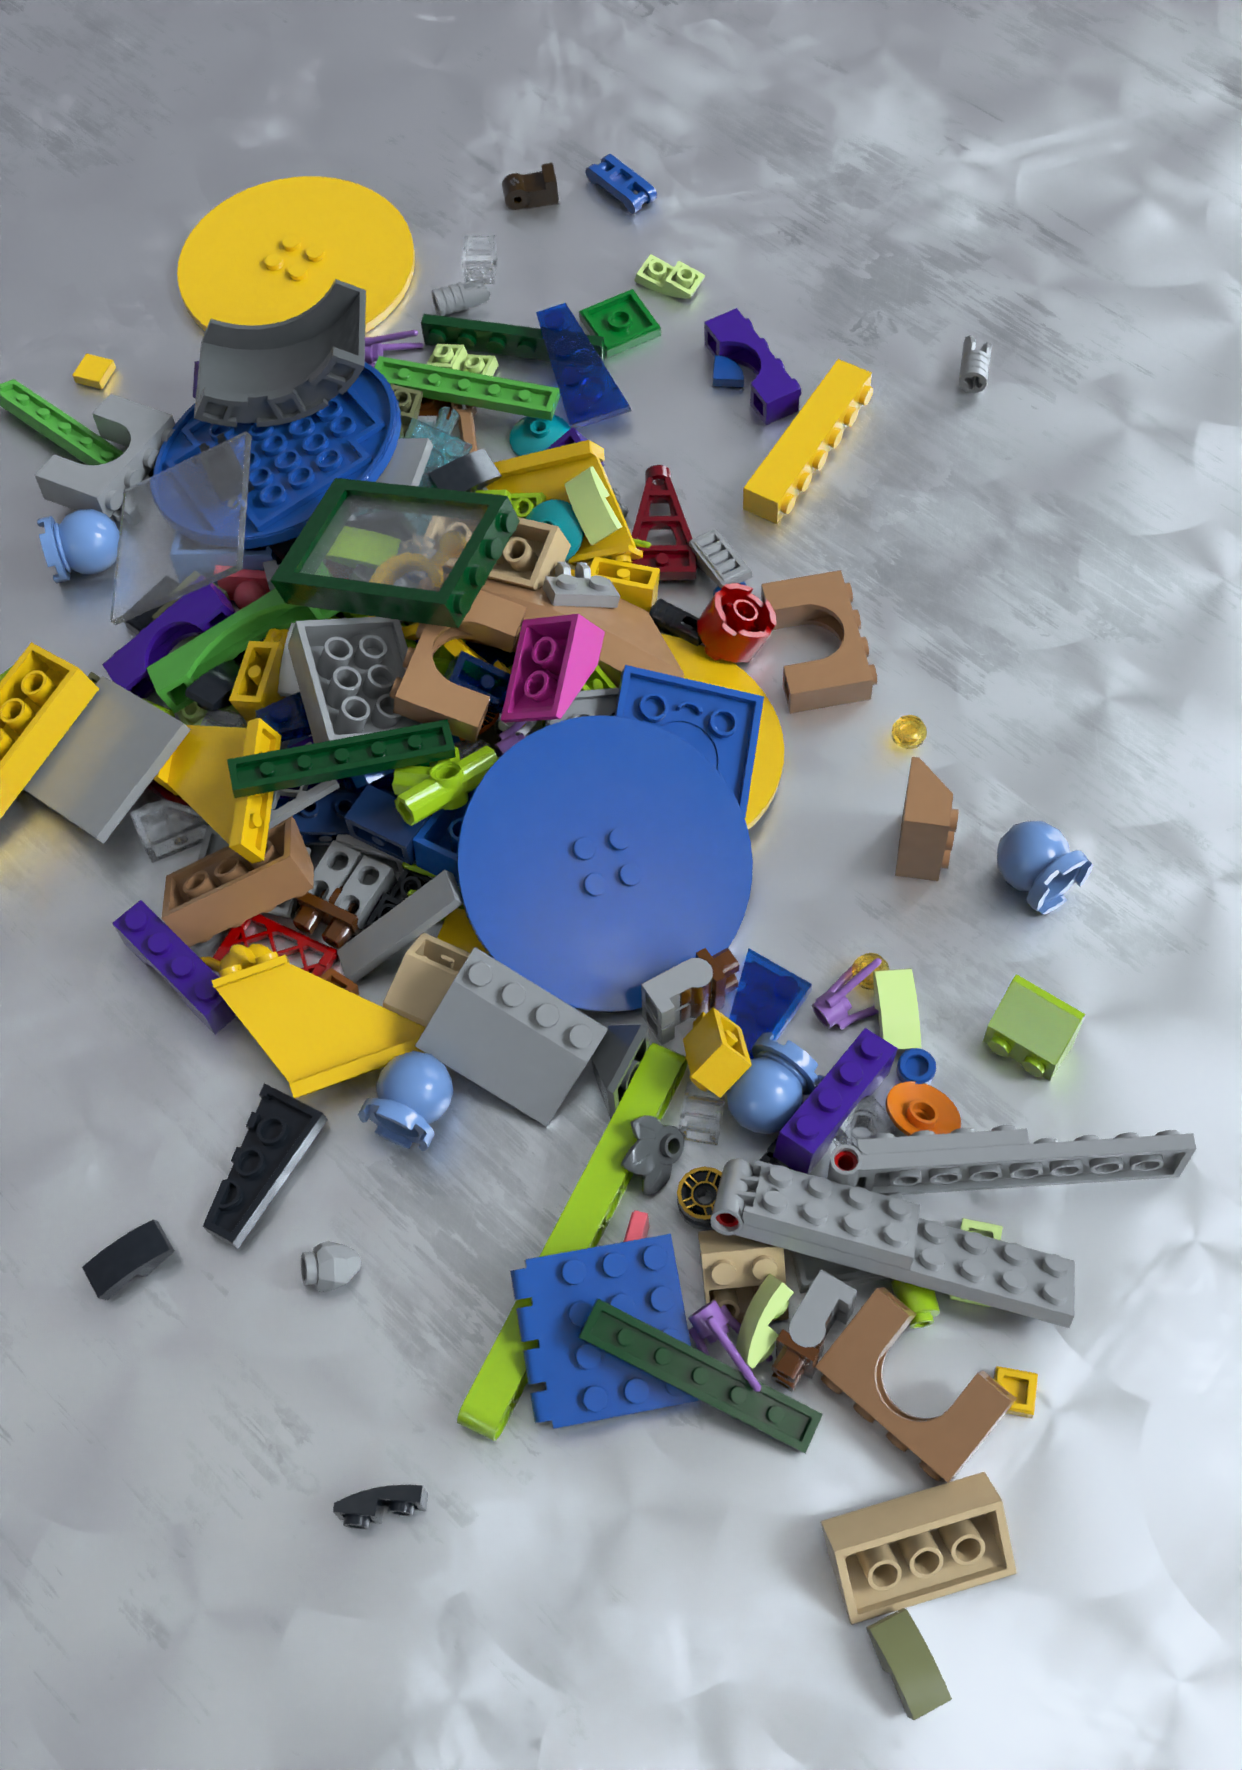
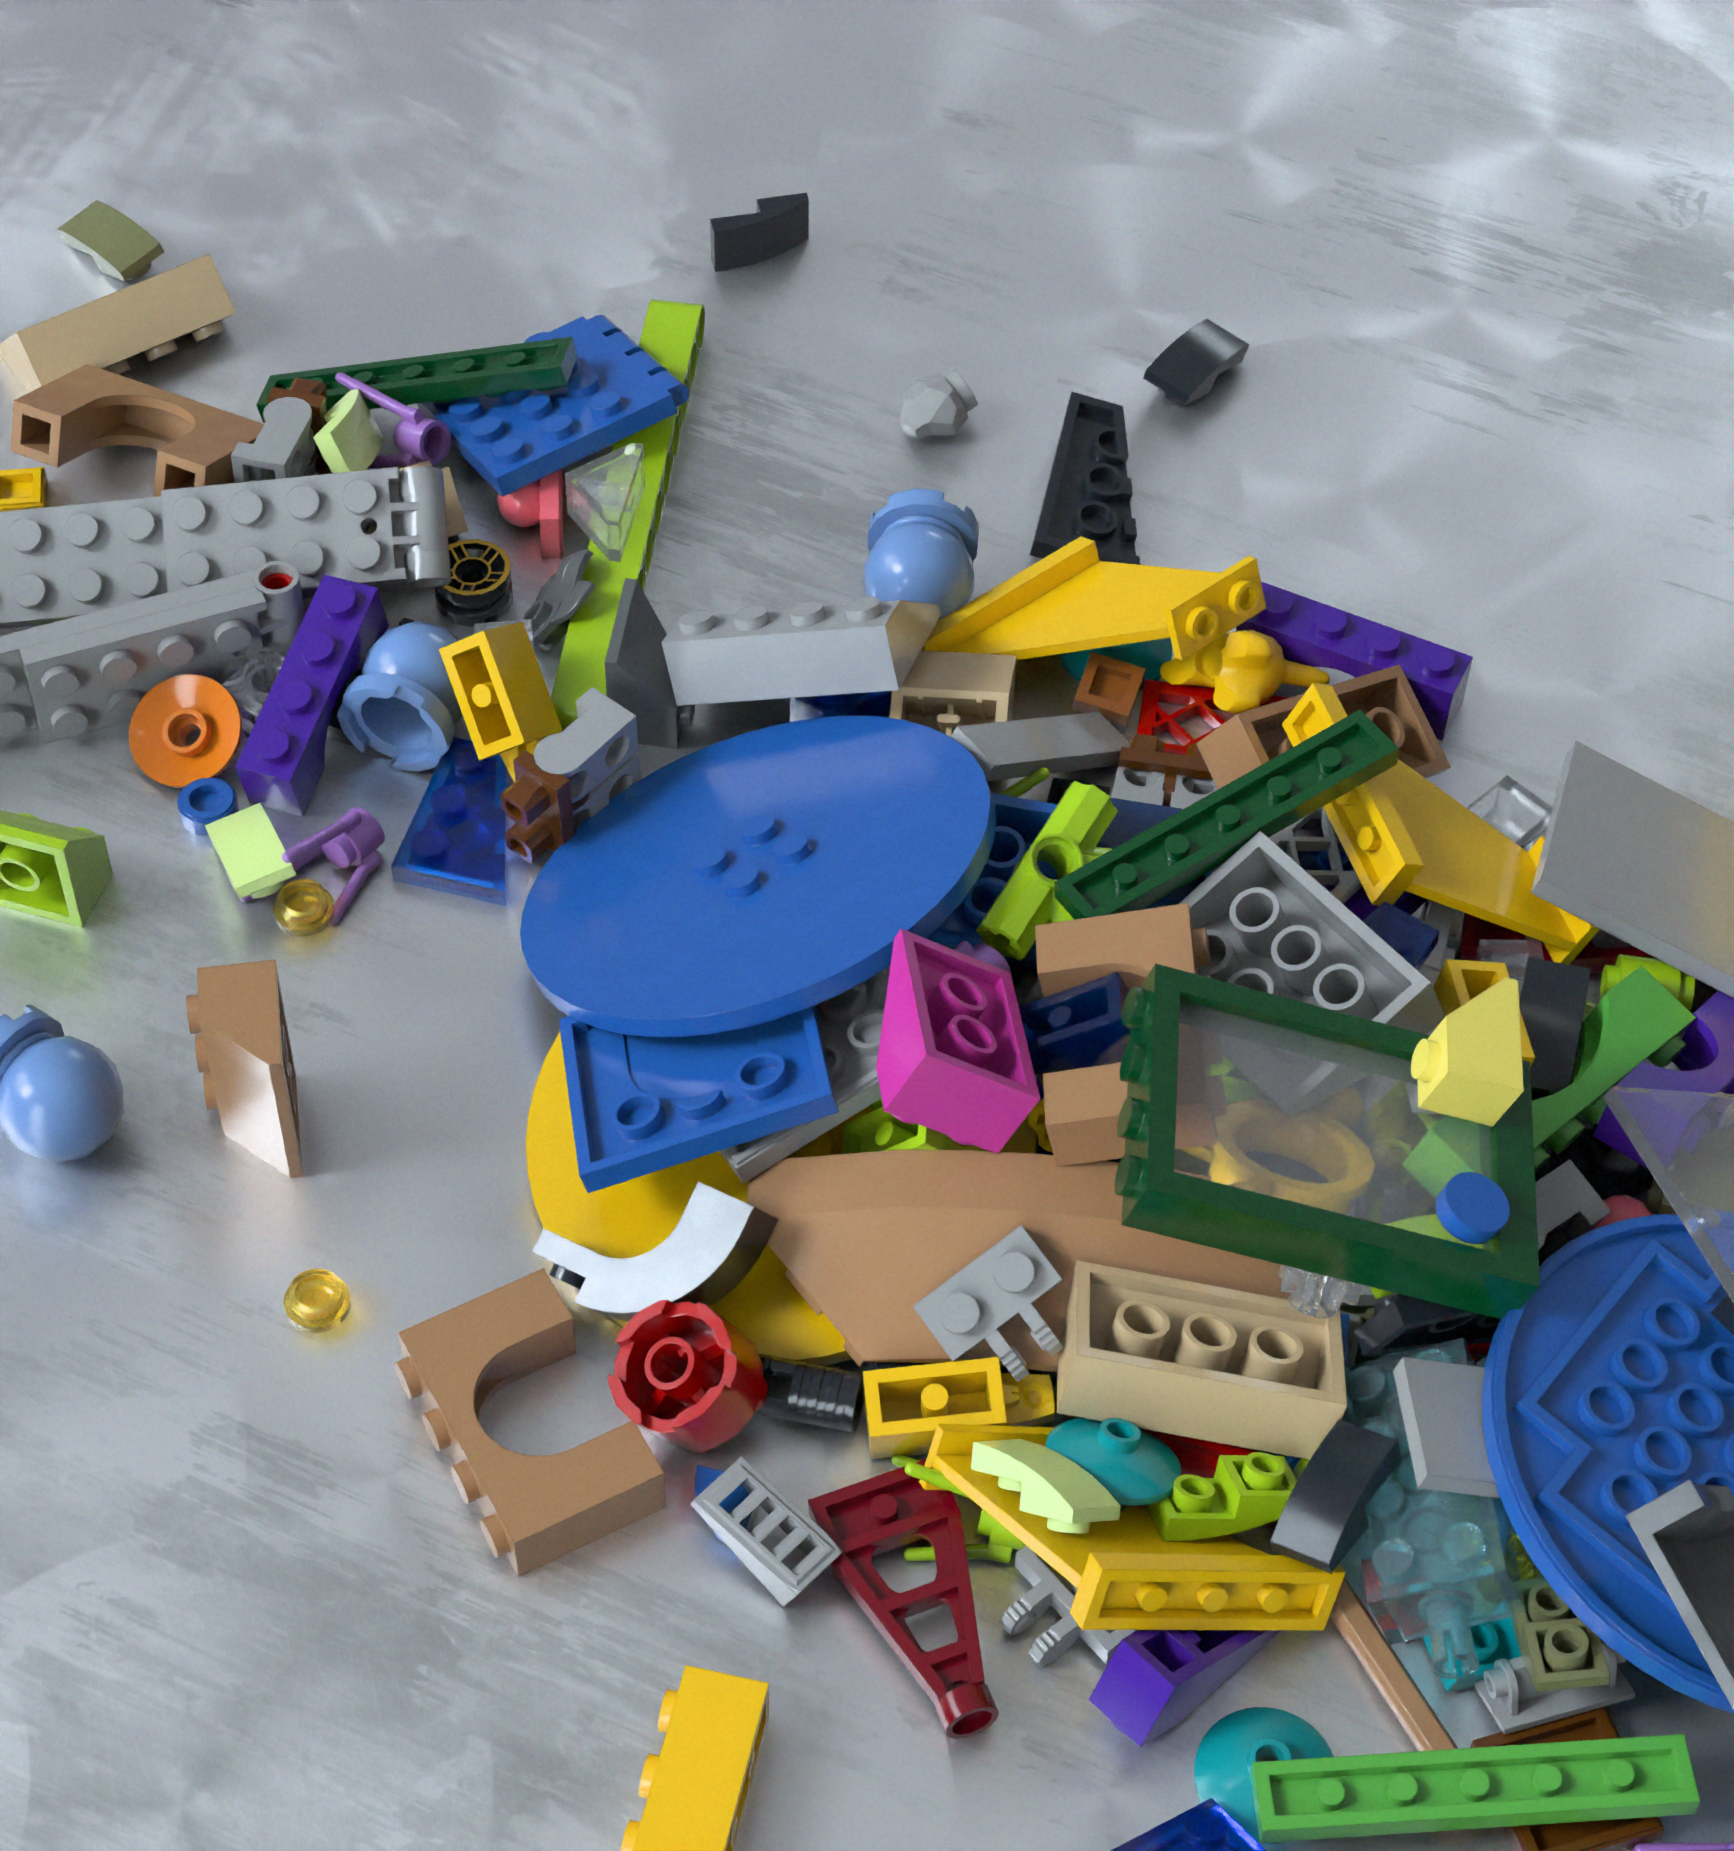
camera: 155 degrees right, 10 degrees down
none -> arch [532,1181,778,1322]
none -> clear slope [565,443,645,562]
none -> light yellow slope [1411,977,1524,1127]
none -> blue tile [1435,1172,1510,1244]

